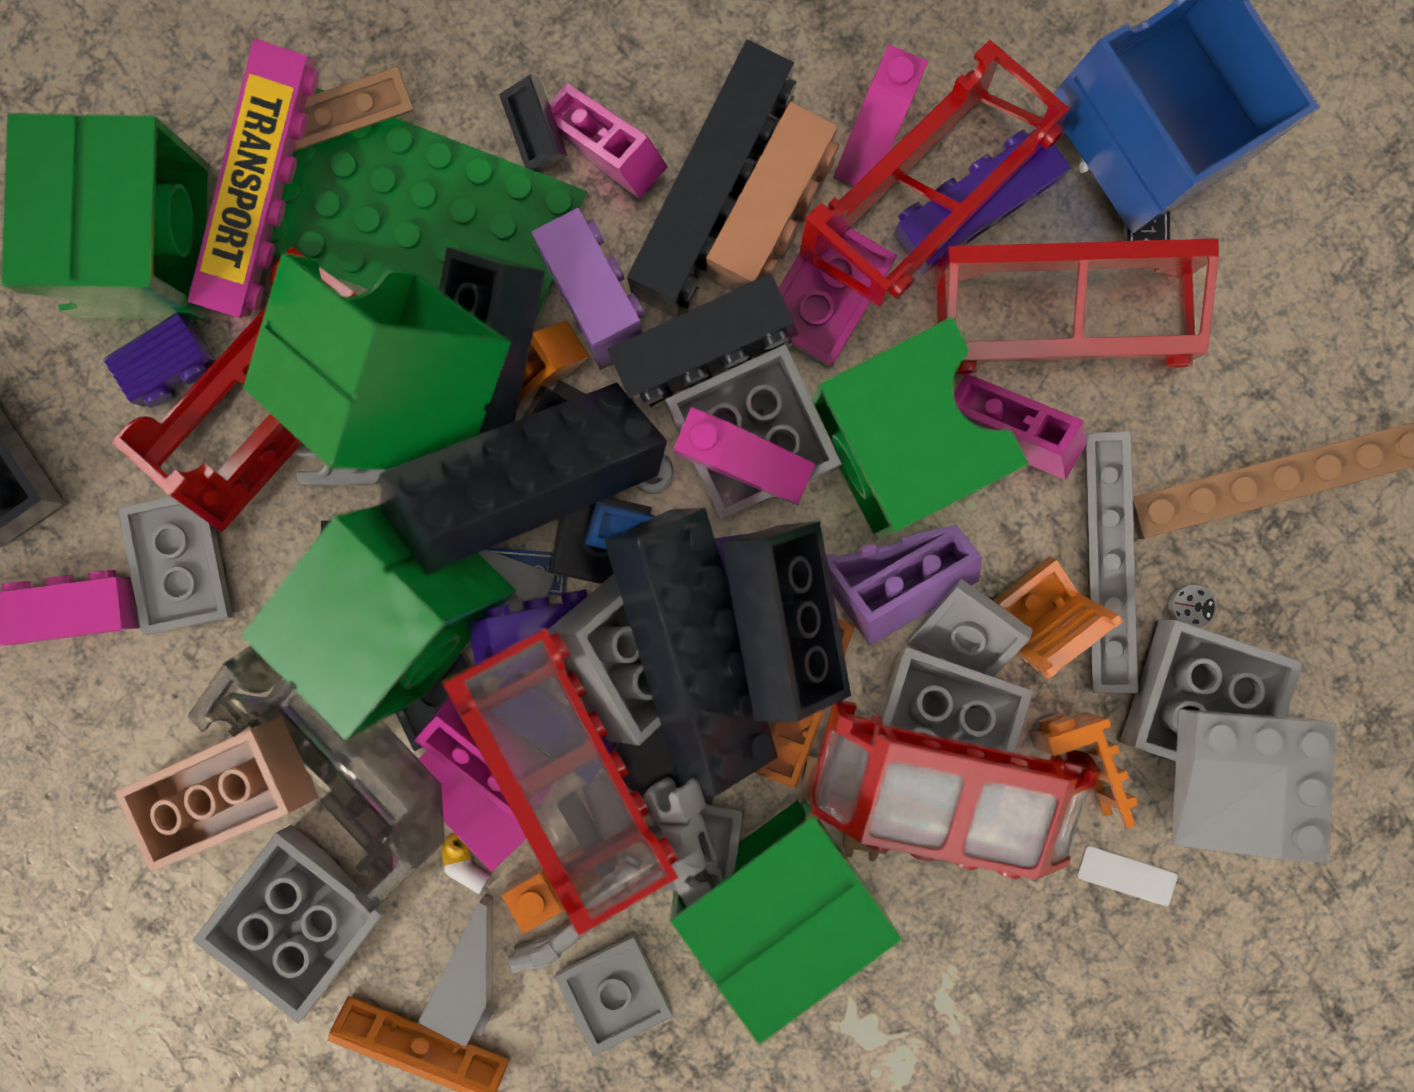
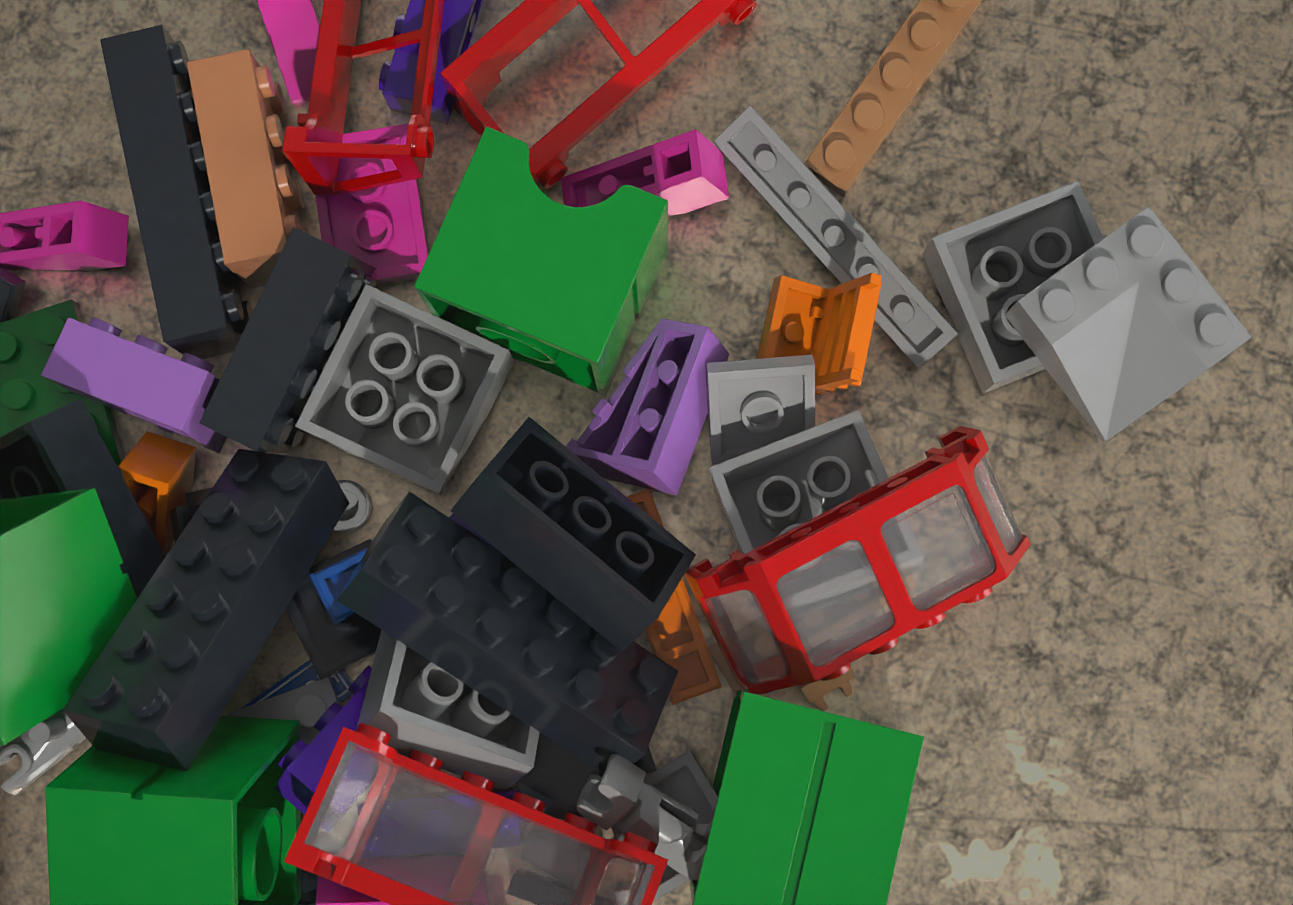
camera: 35 degrees left, 5 degrees down
dark pink slope [674,407,815,506] -> none
orange plate [1029,712,1138,829] -> none
white sticker [1078,846,1178,906] -> none
light grey tile [1168,585,1216,628] -> none

